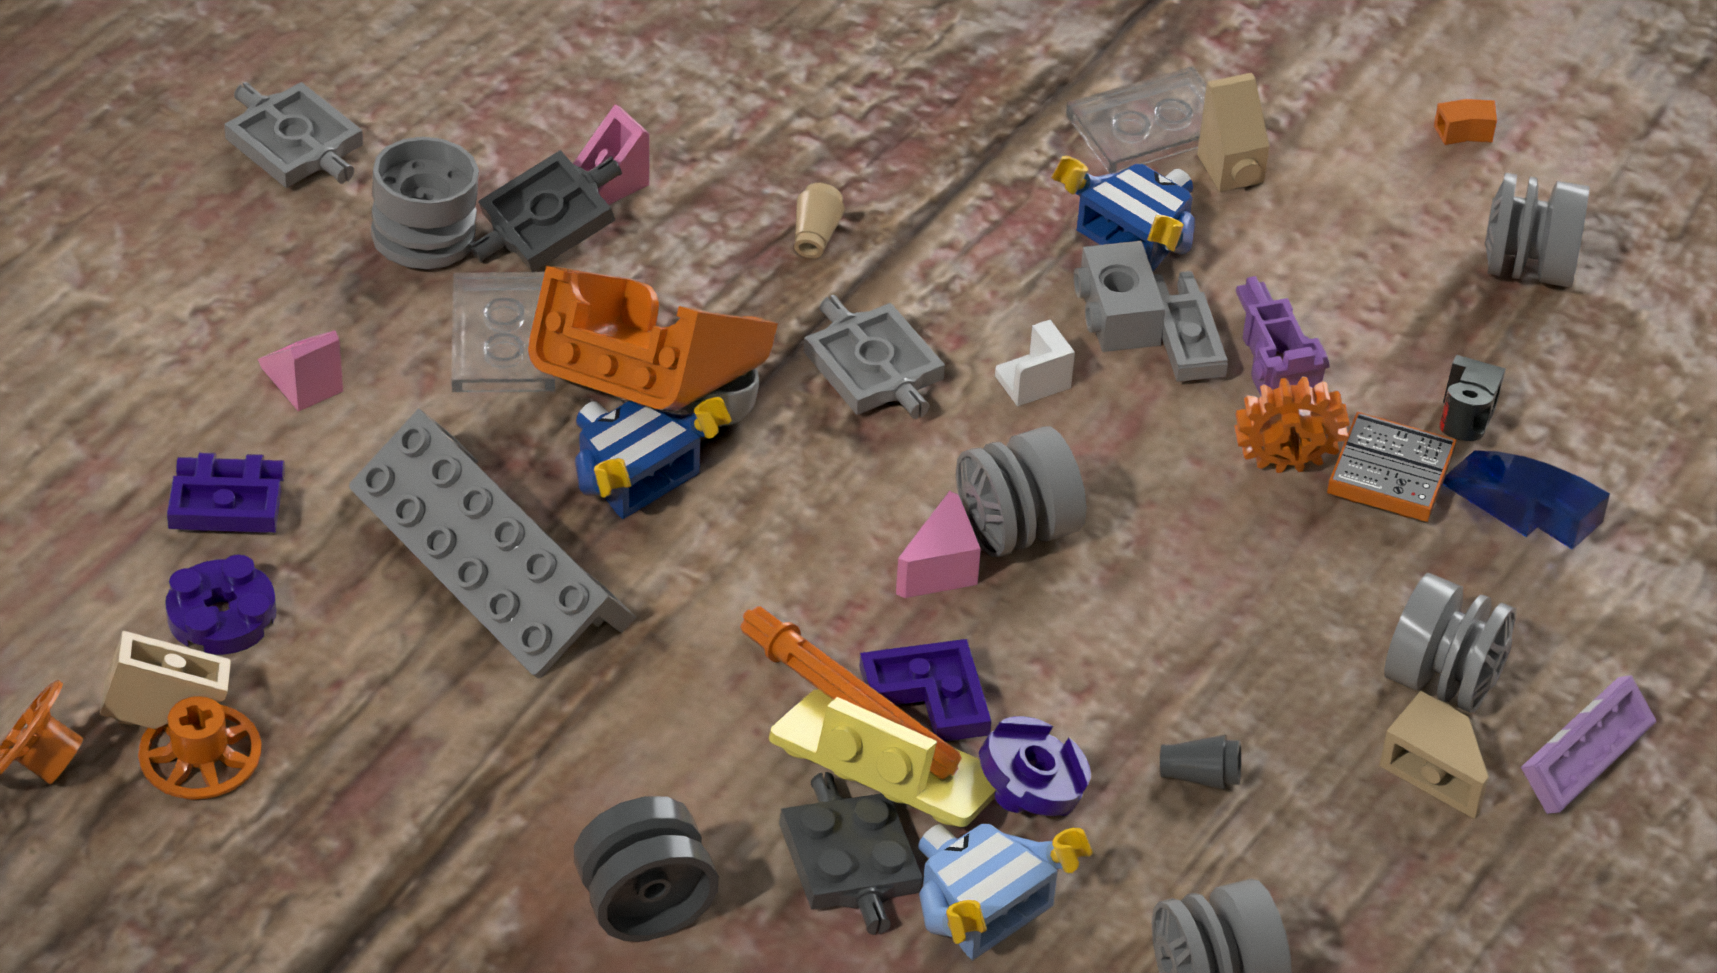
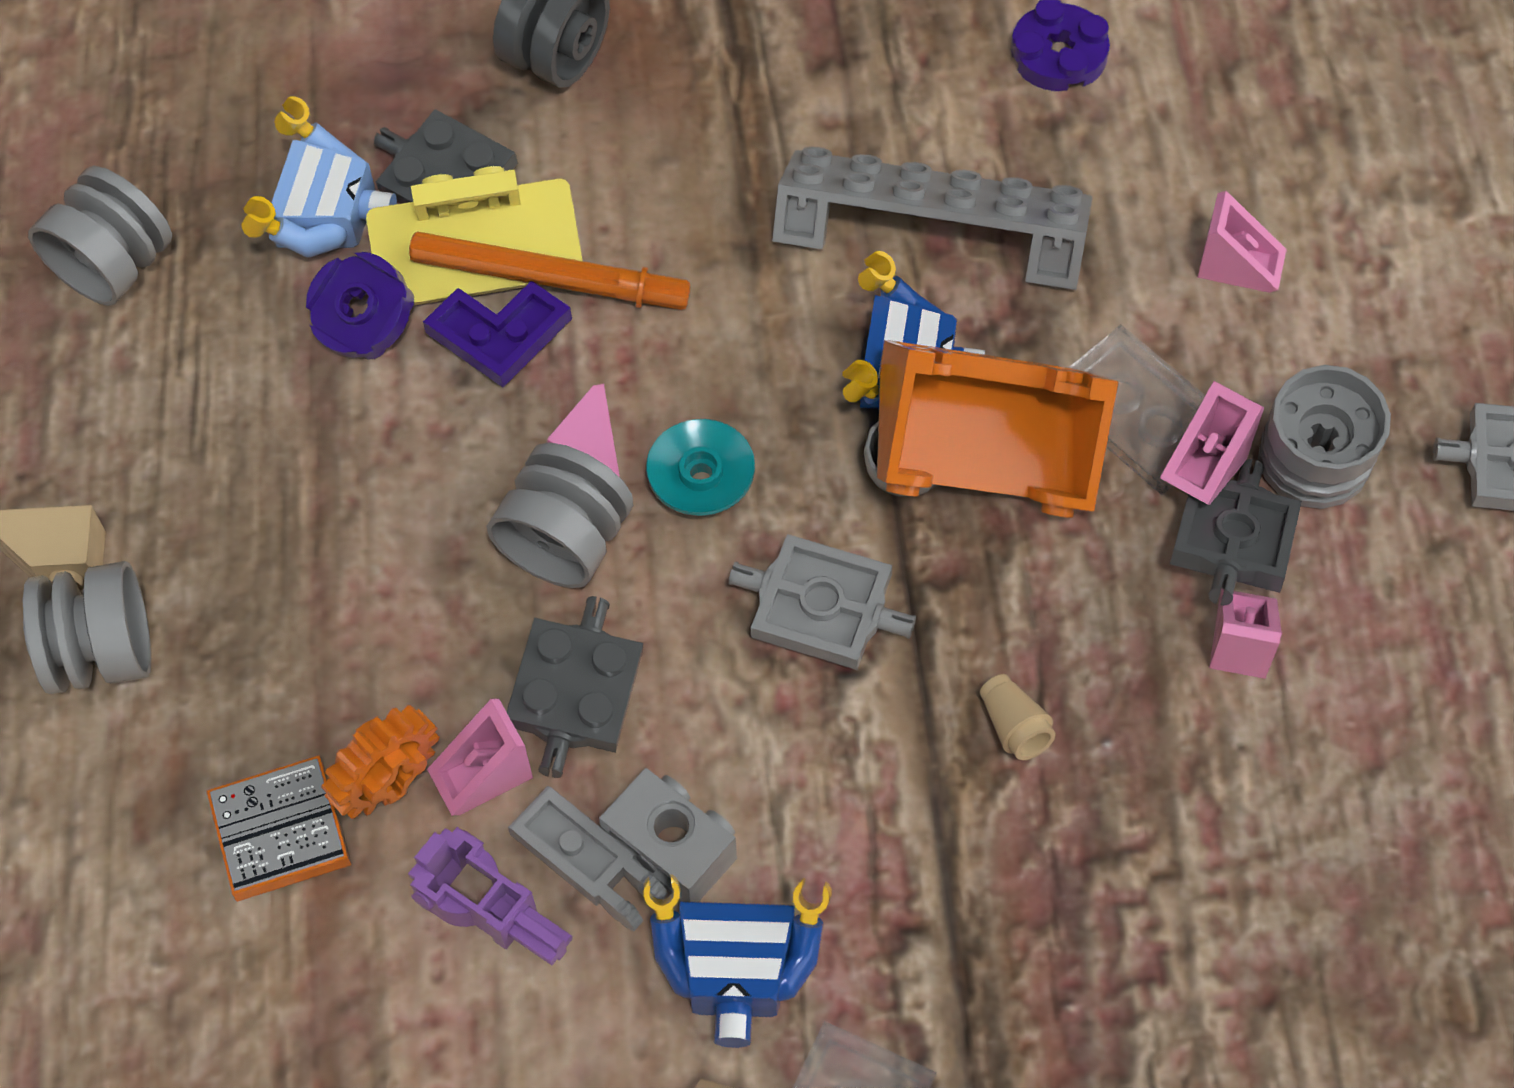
camera: 145 degrees right, 15 degrees up
dark purple plate [167,452,285,533] -> none
white panel [995,320,1075,406] -> none
dark grey cone [1160,734,1242,790] -> none
pearl dark grey leg [1439,355,1506,441] -> none
clear blue slope [1442,450,1610,550] -> none
none -> bright pink slope [427,699,533,816]
none -> dark grey plate [507,596,643,778]
none -> teal dish [646,419,755,516]
none -> bright pink slope [1160,381,1264,505]

